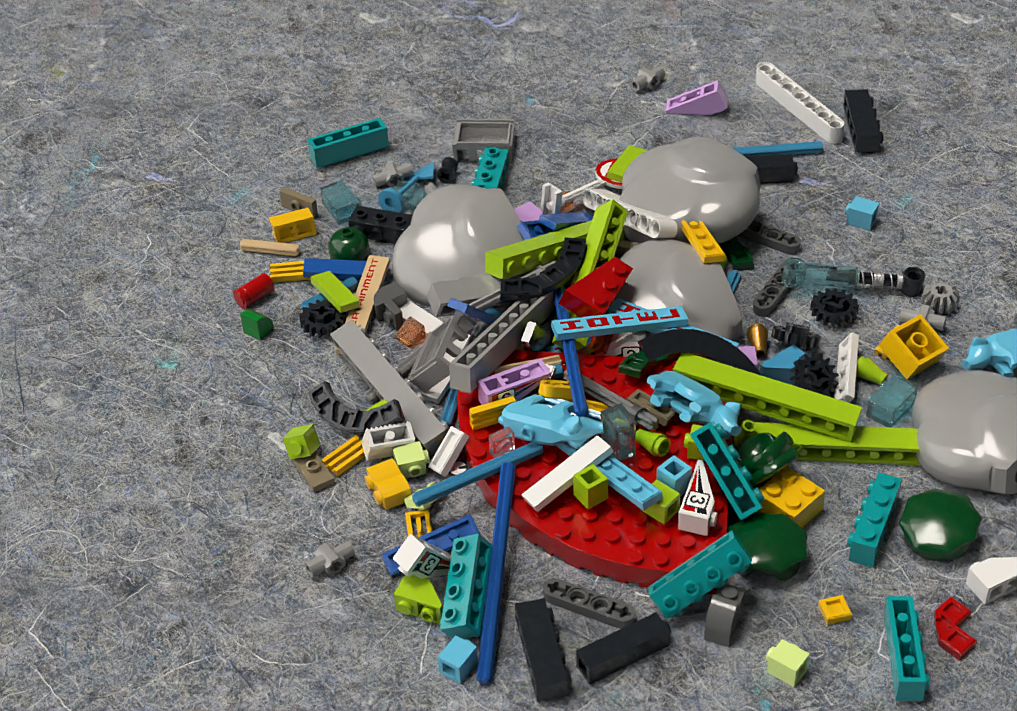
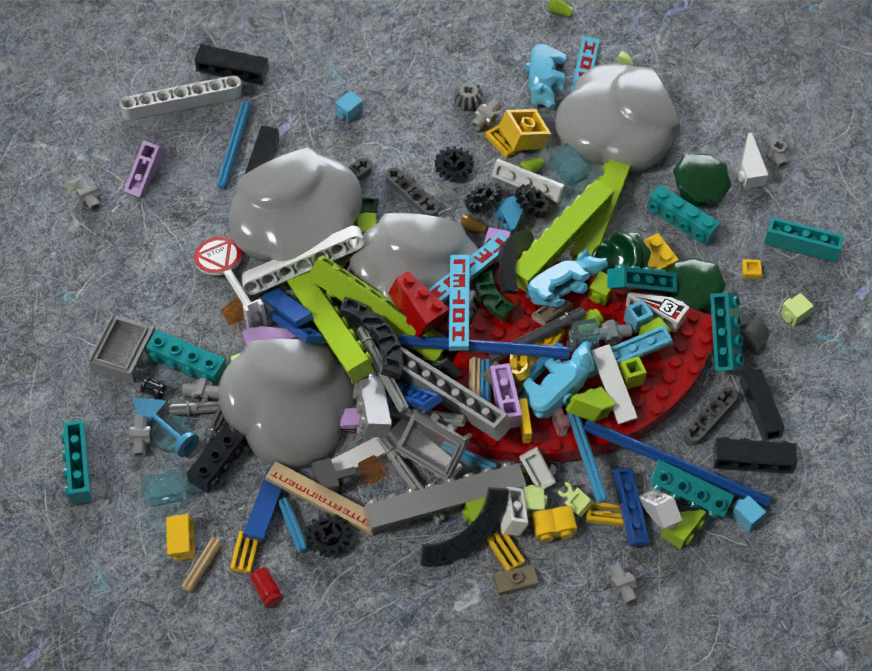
camera: 80 degrees left, 15 degrees up
green brick [240,309,274,340] -> none
dark tan plate [279,187,318,219] -> none
lime brick [282,424,321,460] -> none
lime tile [311,271,360,313] -> none
dark green cylinder [328,227,370,261] -> none
lime tile [606,145,647,182] -> none
yellow tile [681,220,725,263] -> none
piece [782,257,926,297] -> none
red tile [934,597,977,661] -> none
none -> lime slope [566,387,616,422]
none -> light grey axle [591,320,632,345]

